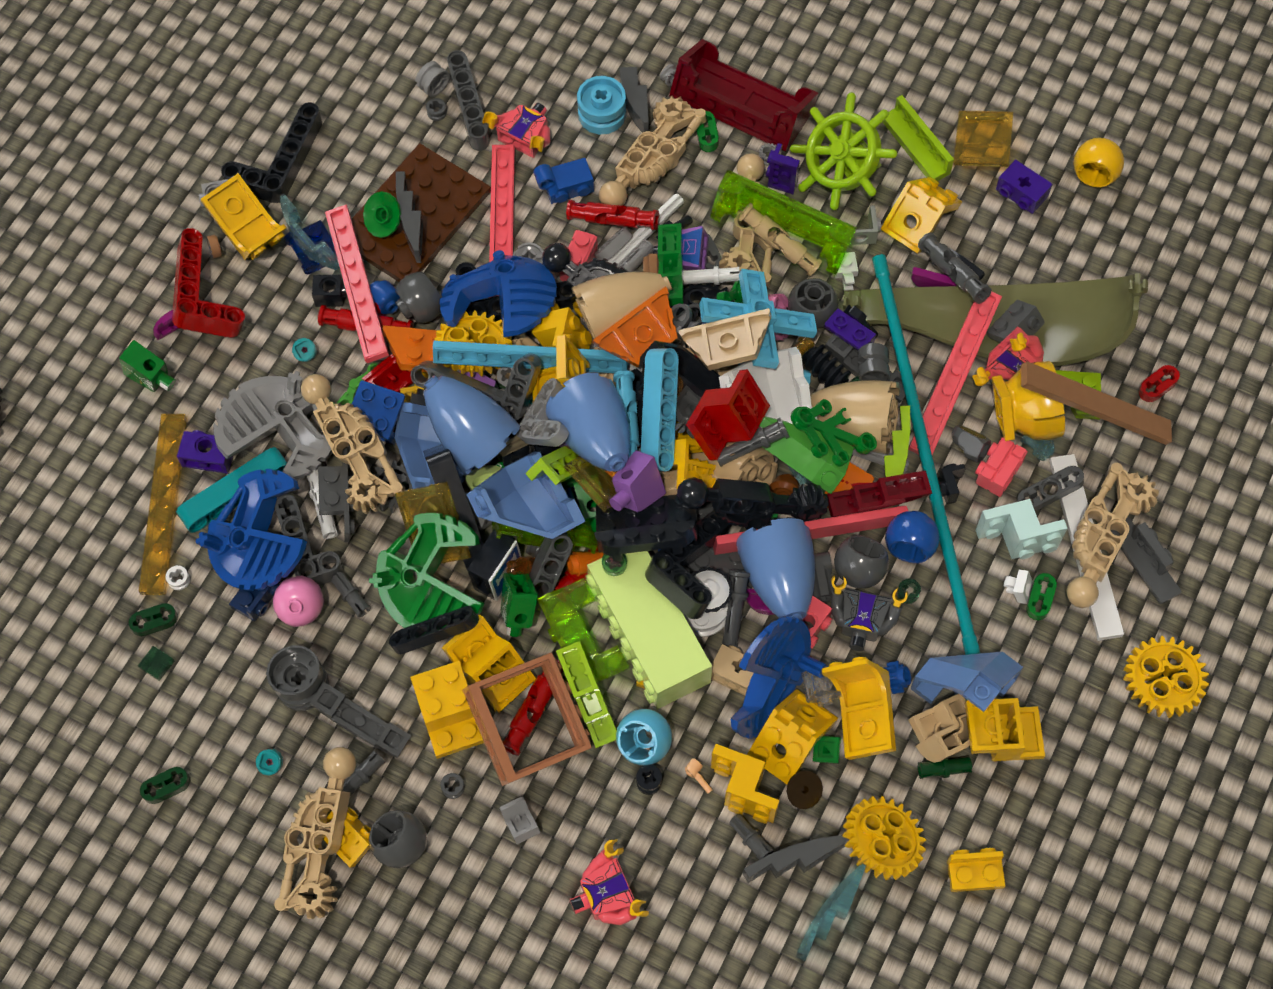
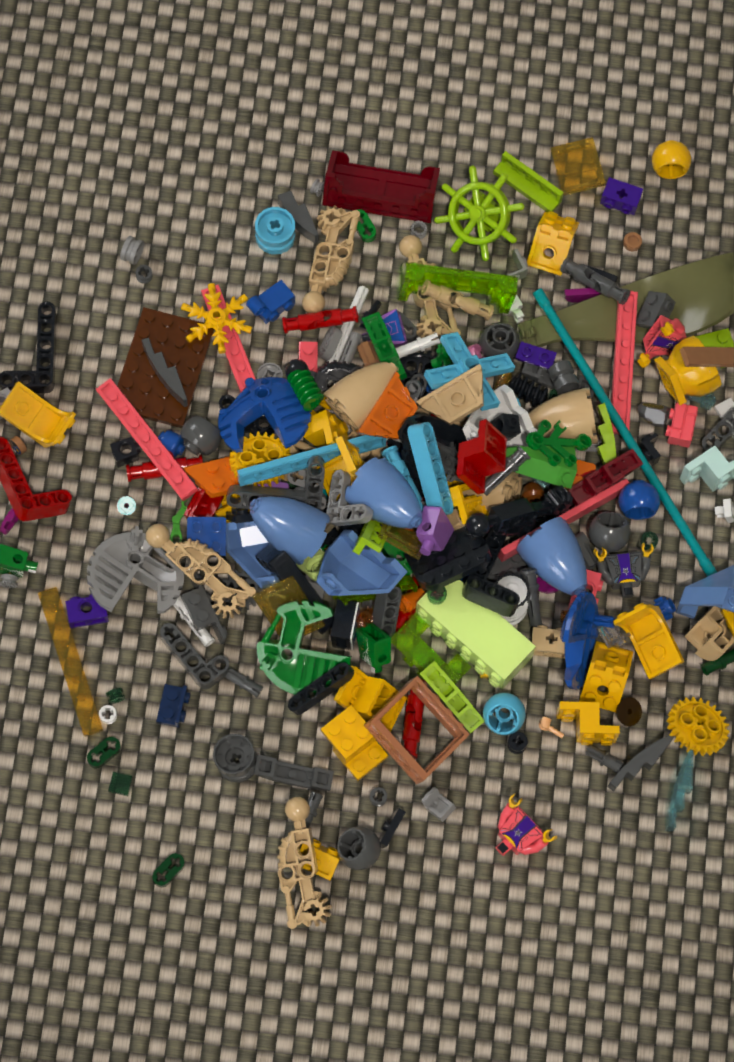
camera: 25 degrees left, 5 degrees up
teal beam [176,447,287,533] -> none
blue piece [196,469,307,591] -> none
teal tile [256,749,283,775] -> none
bright pink cylinder [273,576,324,627] -> none
clear light blue slope [280,194,340,270] -> none
clear blue plate [284,220,338,275] -> none
green dish [363,191,401,238] -> none
dark grey beam [447,50,490,151] -> none
torso [482,103,550,158] -> none
dark purple bracket [766,143,800,194] -> none
green tile [813,736,841,764] -> none
black bar [843,305,878,339] -> none
none -> light grey bush [0,574,18,589]
none -> clear green bush [106,688,125,704]
none -> yellow piece [181,283,253,354]
none -> green piece [287,370,324,412]
none -> black plate [379,808,406,848]
none -> black brick [490,413,521,441]
none -> medium nougat tile [623,232,642,252]

